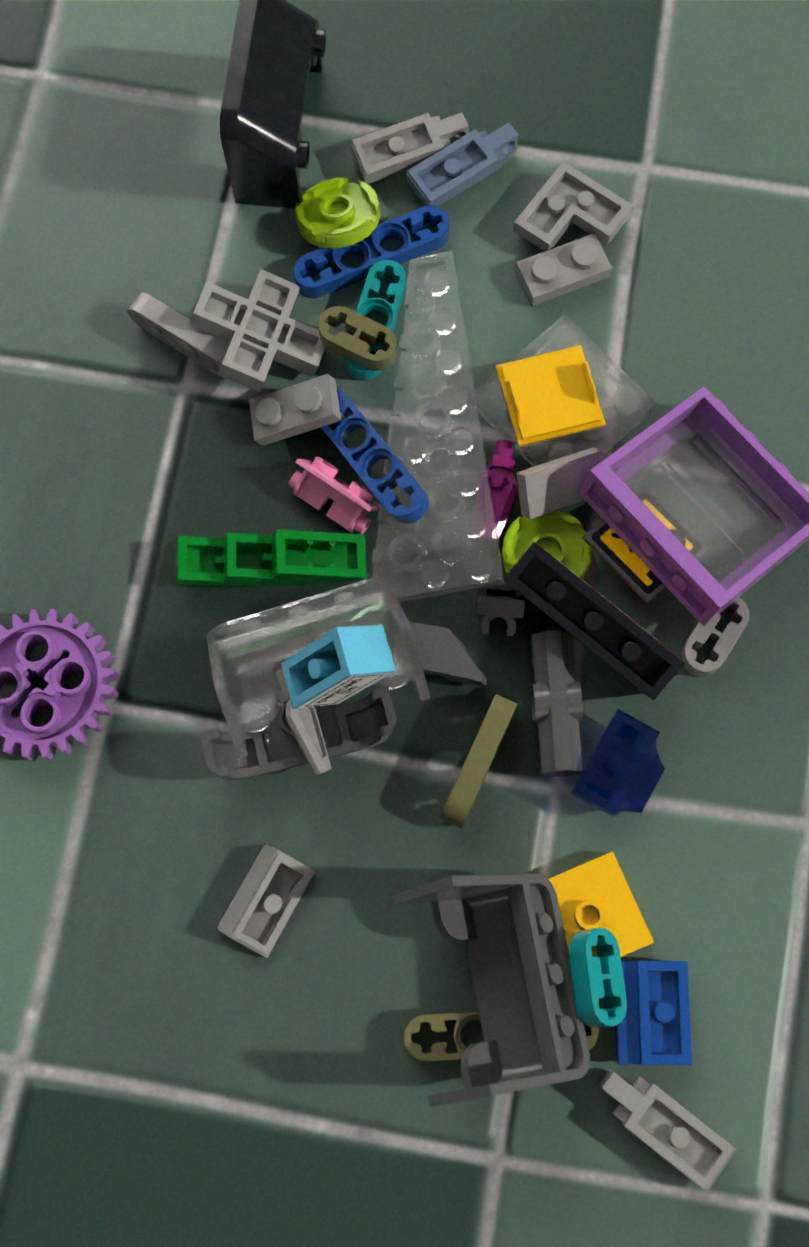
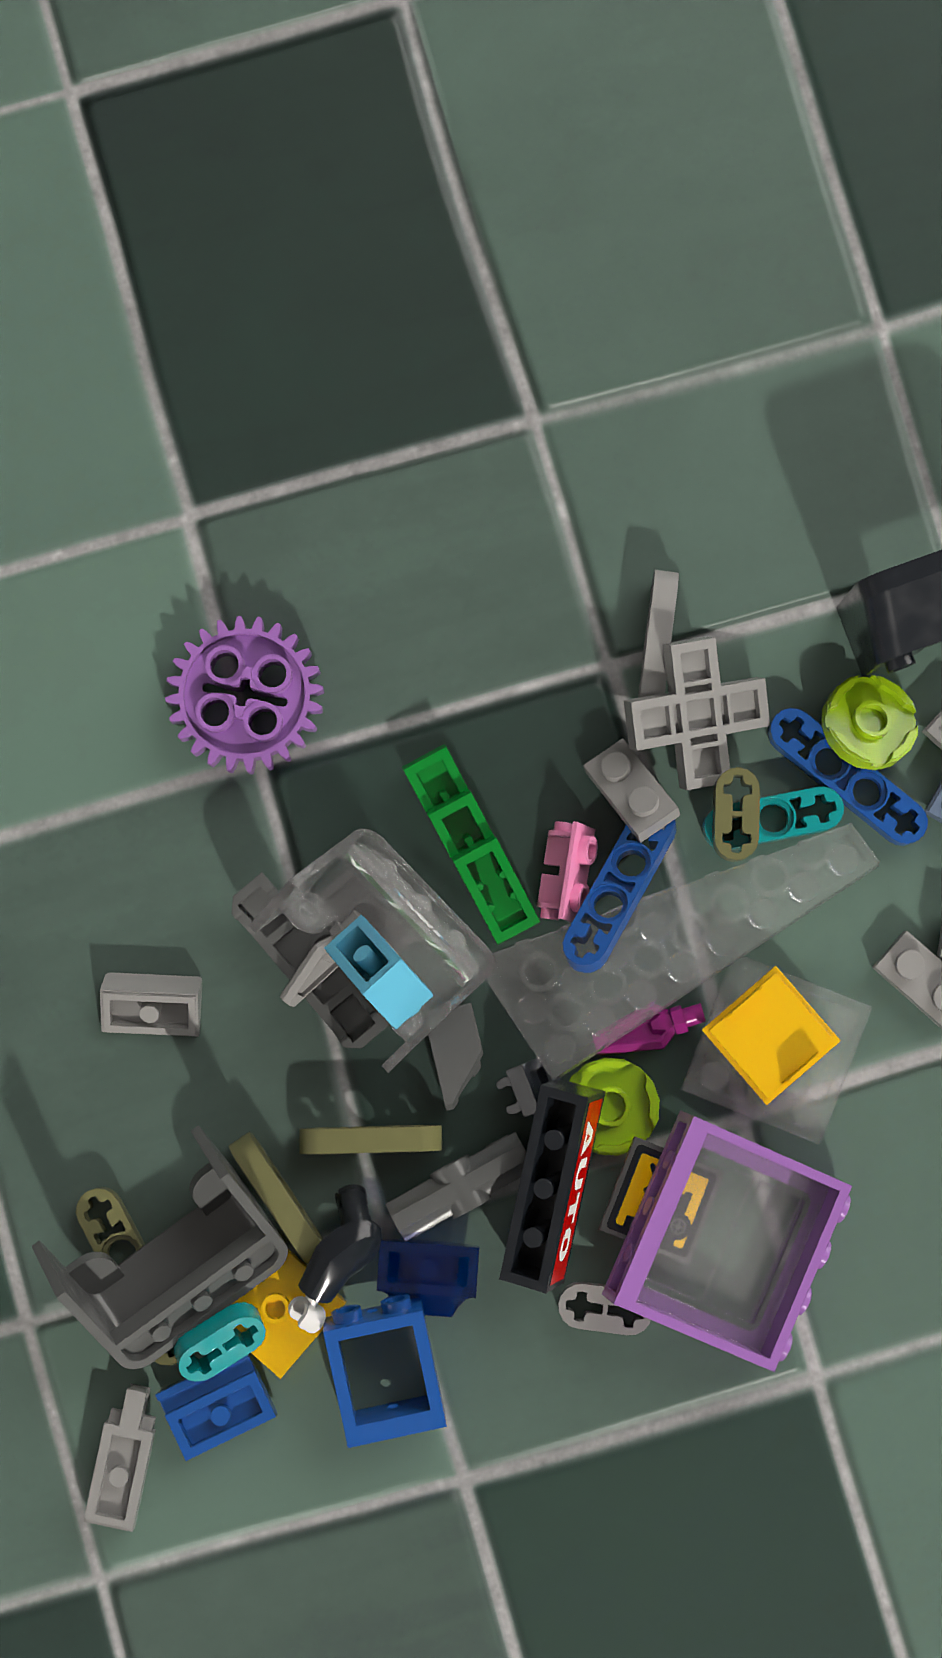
camera: 65 degrees right, 10 degrees up
light grey tile [516,447,603,519] -> none
none -> olive beam [229,1131,324,1264]
none -> black arm [288,1184,382,1333]
none -> blue window [323,1294,447,1448]

